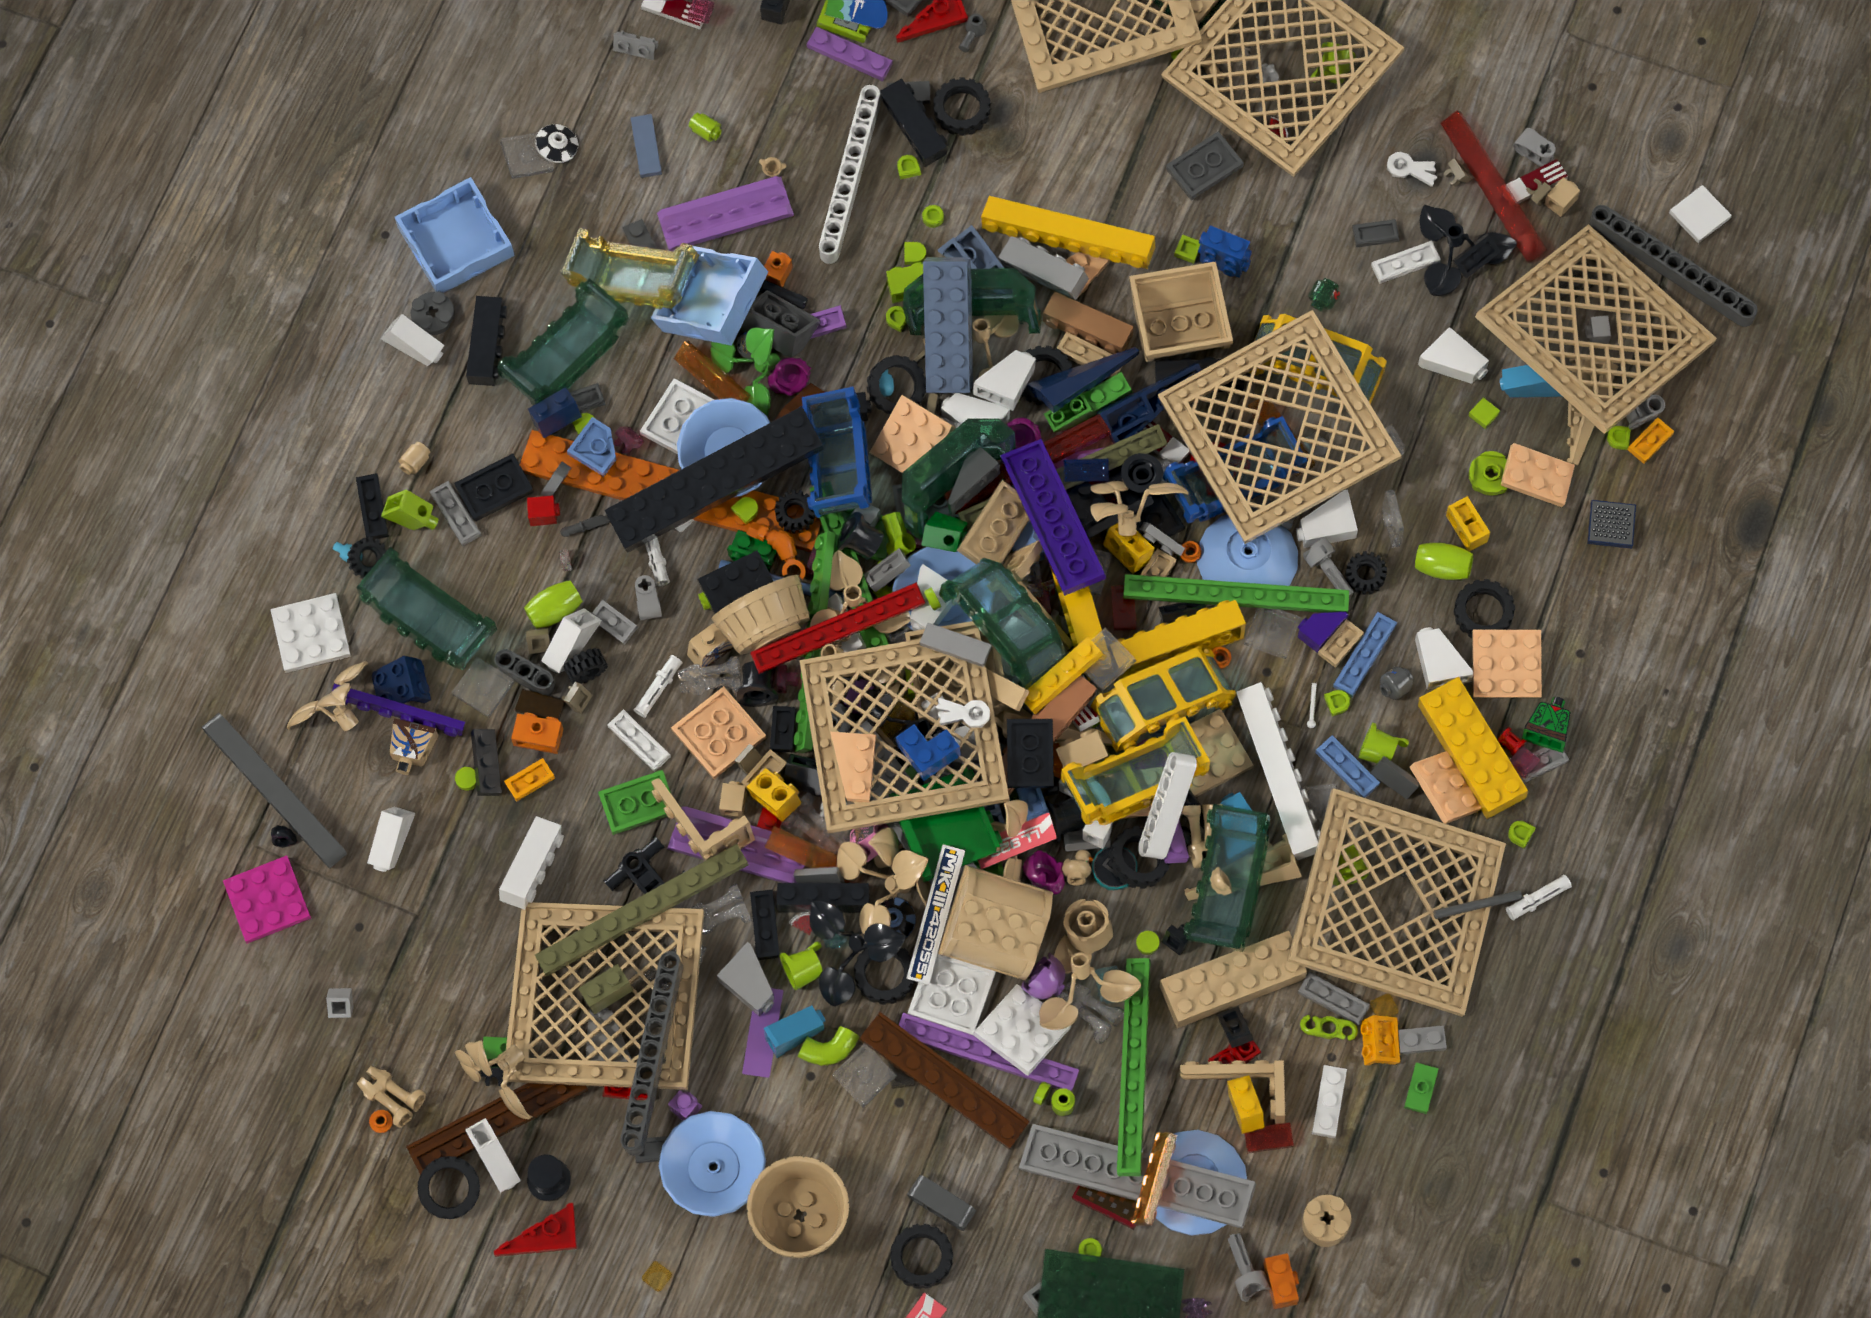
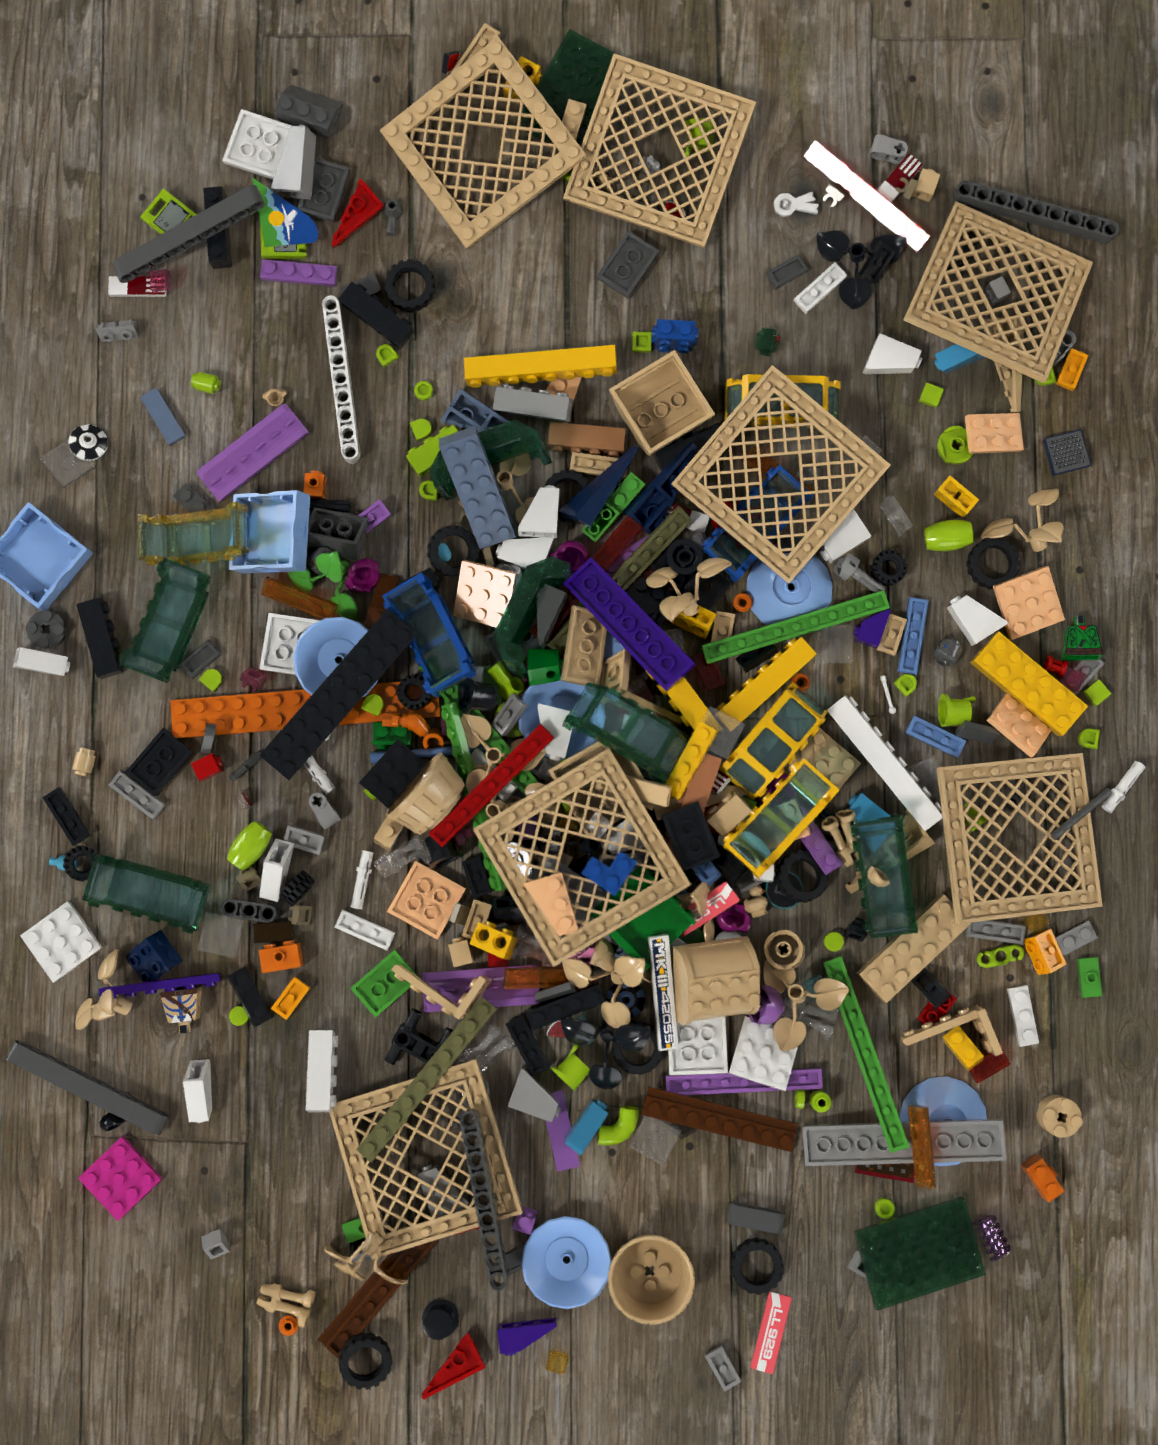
camera: 25 degrees left, 15 degrees up
lime torso [381,490,439,530] -> none
white slope [465,1118,521,1193] -> none
dark blue brick [528,387,582,438] -> none
medium blue plate [567,417,617,477] -> none
olive brick [578,964,634,1015] -> none
light grey tile [919,623,992,667] -> none
lime tile [924,587,941,611] -> none
white piece [936,698,990,728] -> none
clear blue tile [1063,459,1109,482] -> none
white beam [1138,752,1197,859] -> none
light grey plate [1139,522,1185,556] -> none
light grey piece [1227,1233,1271,1302] -> none
white tile [1669,185,1732,243] -> none
none -> dark purple slope [497,1317,557,1356]
none -> tan plant [981,488,1064,552]
none -> lime tile [1083,679,1111,706]

